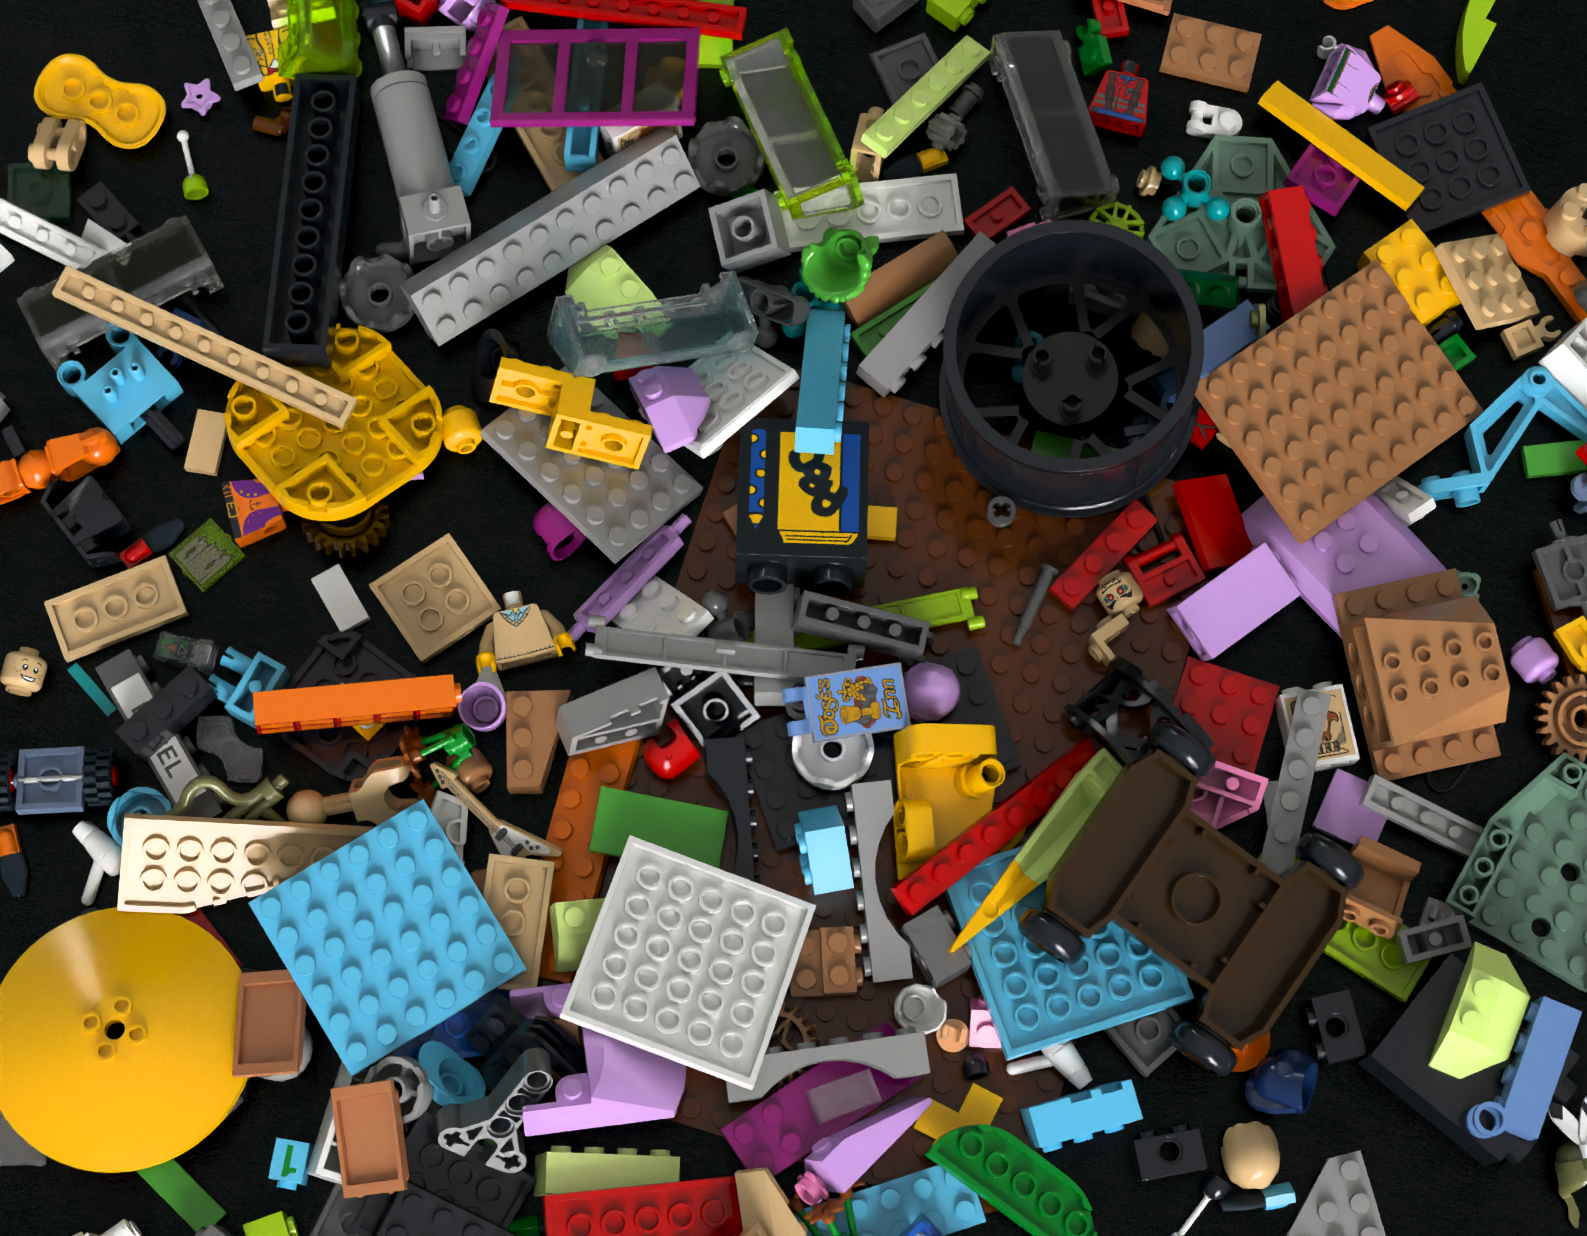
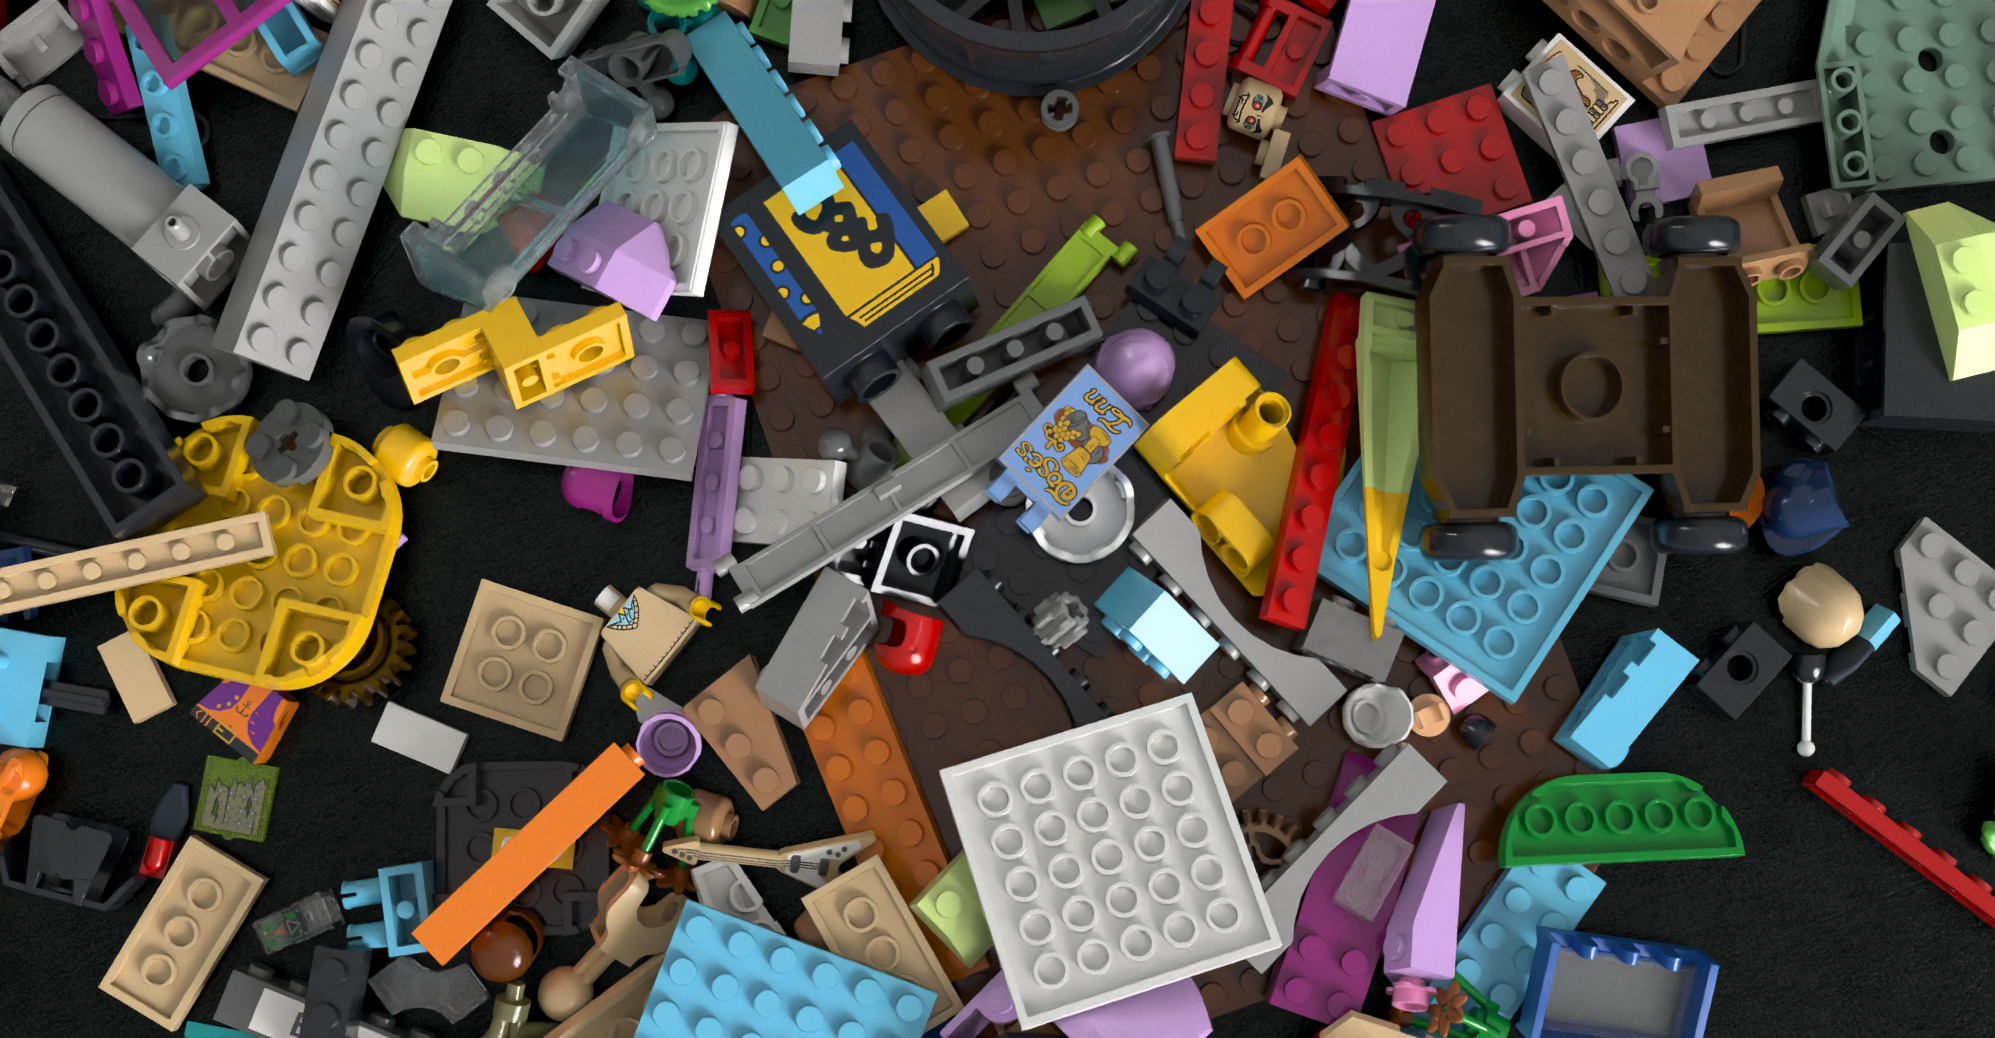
camera: 35 degrees left, 10 degrees up
bright green tile [588,786,729,868] -> none
yellow tile [913,1083,1003,1140] -> none
white piece [1006,1041,1093,1090] -> none
none -> dark grey plate [246,399,334,488]
none -> reddish brown helmet [469,907,545,983]
none -> red plate [707,310,755,395]
none -> light grey gear [1032,592,1089,649]
none -> black plate [1124,235,1228,339]
none -> orange plate [1194,154,1351,300]
none -> light grey bar [1607,152,1664,222]

